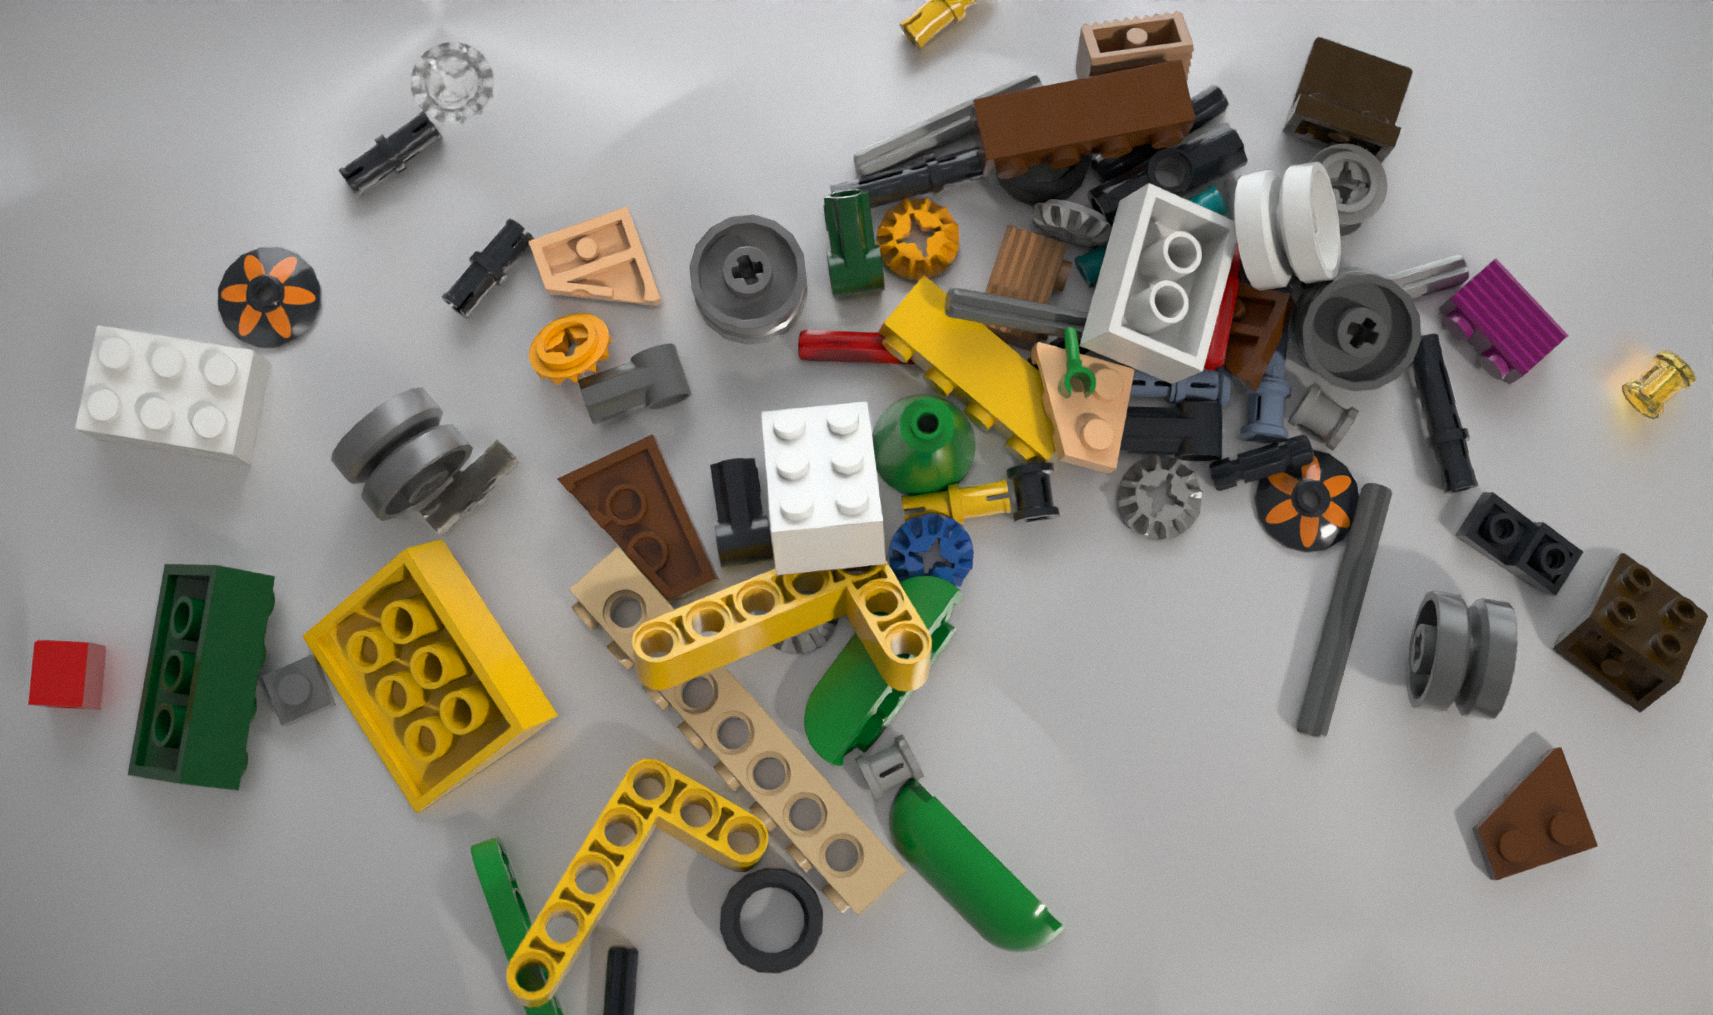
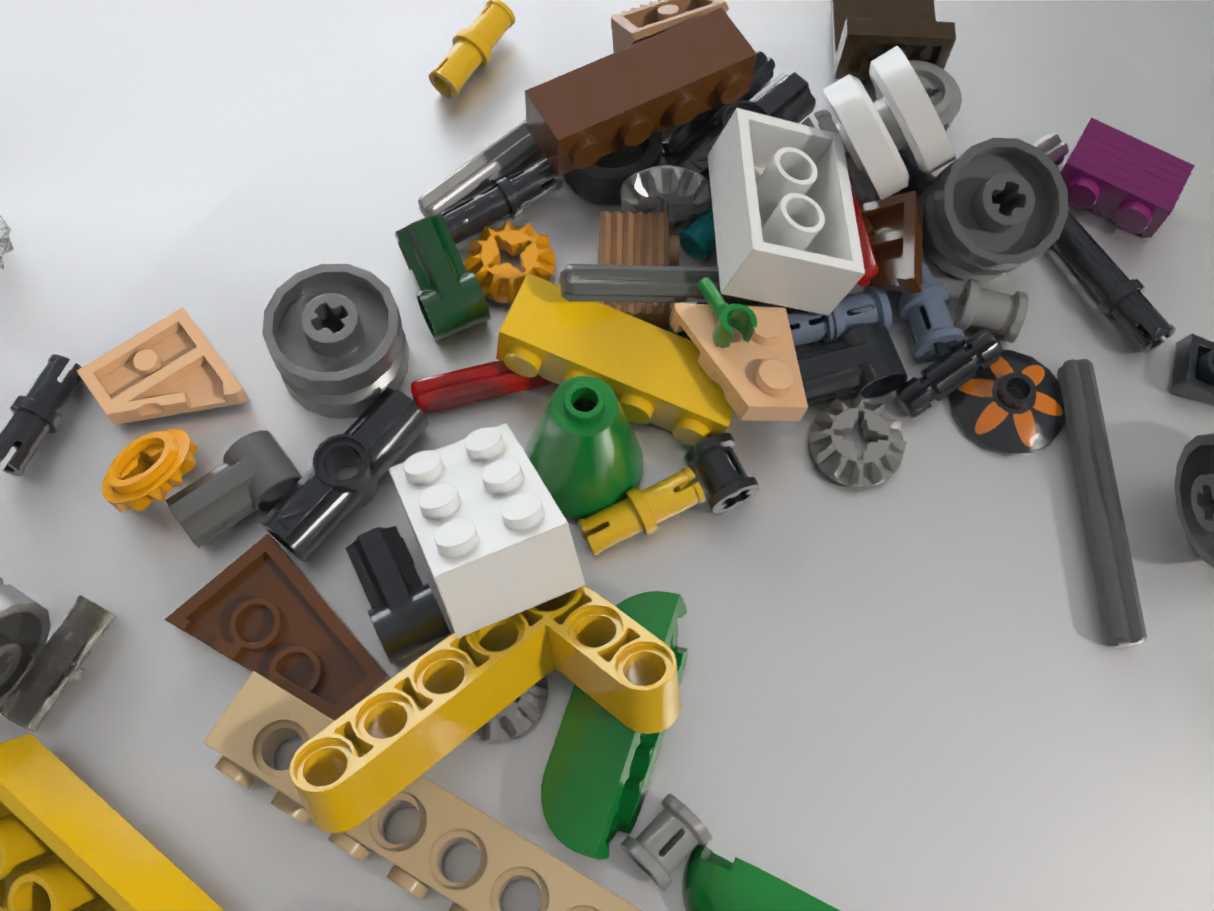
camera: 20 degrees left, 15 degrees down
blue gear [889,513,974,587] -> none
none -> black piece [260,387,429,561]

